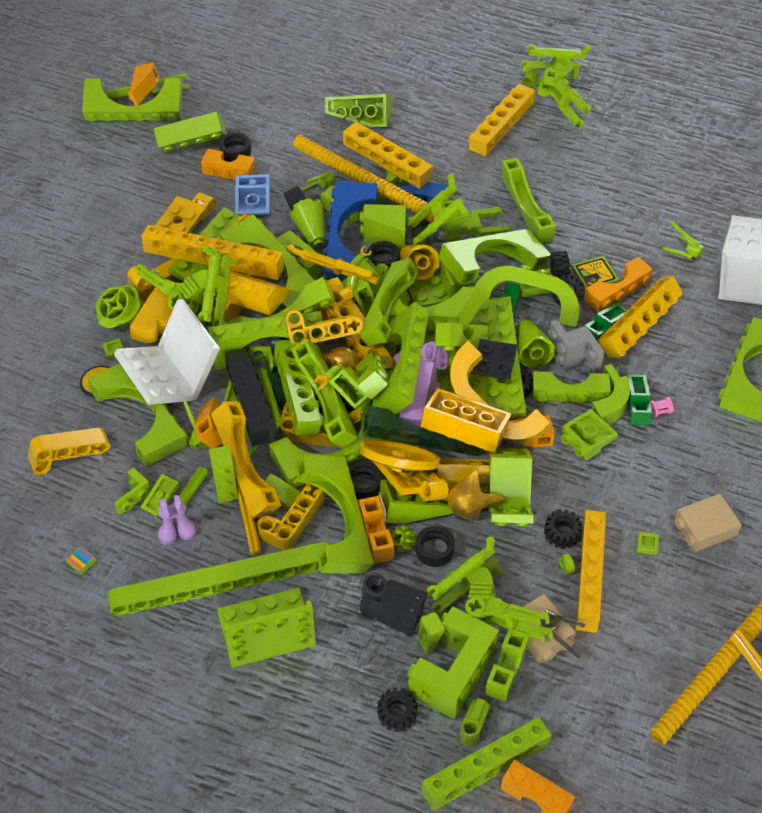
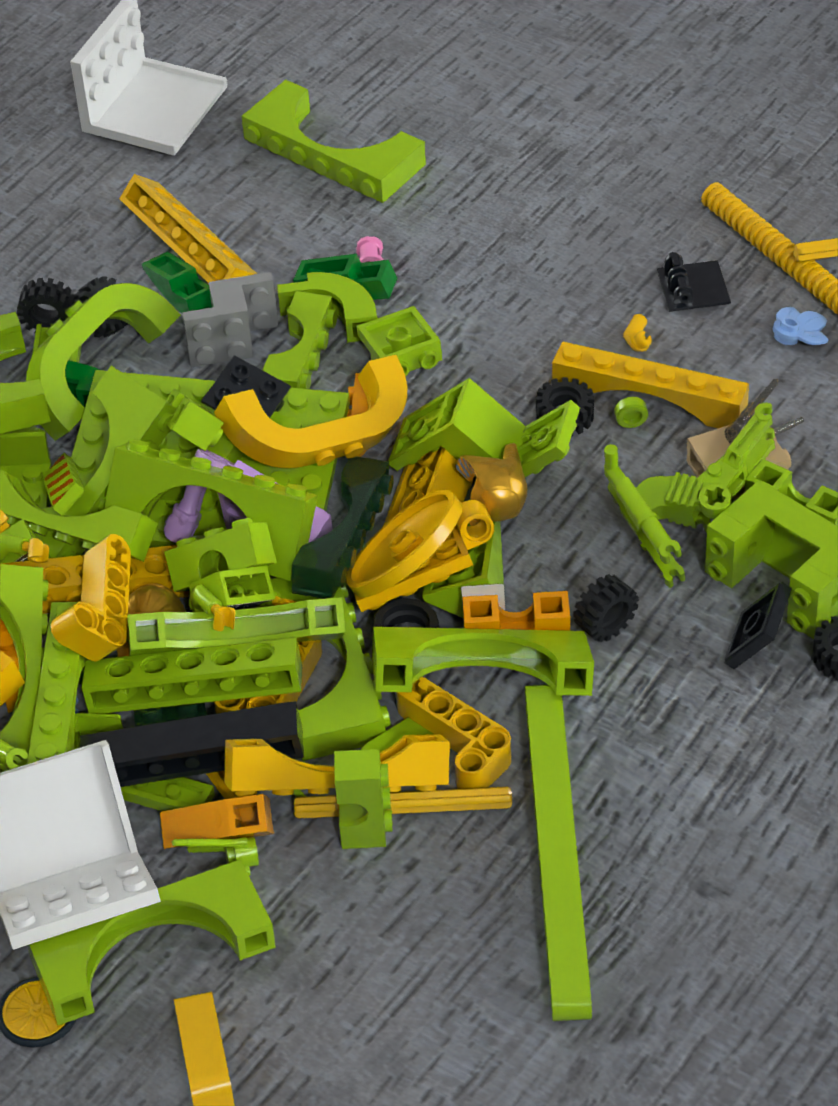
camera: 75 degrees left, 5 degrees down
tile [66,547,96,575] -> none
lime bracket [114,467,151,515] -> none
lime plate [141,474,179,518] -> none
lavender piece [158,495,197,545] -> none
lime axle [173,466,208,506] -> none
lime bracket [217,588,316,668] -> none
black piece [359,573,427,637] -> none
lime gear [391,526,416,551] -> none
black tyre [415,526,455,567] -> none
lime slope [418,612,444,656] -> none
yellow slope [421,388,512,453] -> none
lime cone [517,320,555,368] -> none
tile [571,256,619,289] -> none
light orange arch [583,257,653,313] -> none
lime tile [636,532,659,556] -> none
lime plant [662,221,704,260] -> none
tan brick [674,494,742,552] -> none
none -> lime tile [42,452,84,516]
none -> black tyre [573,574,639,642]
none -> yellow arm [623,314,652,352]
none -> black hinge [657,252,731,312]
none -> black tile [724,582,792,669]
none -> light blue plate [772,307,828,345]

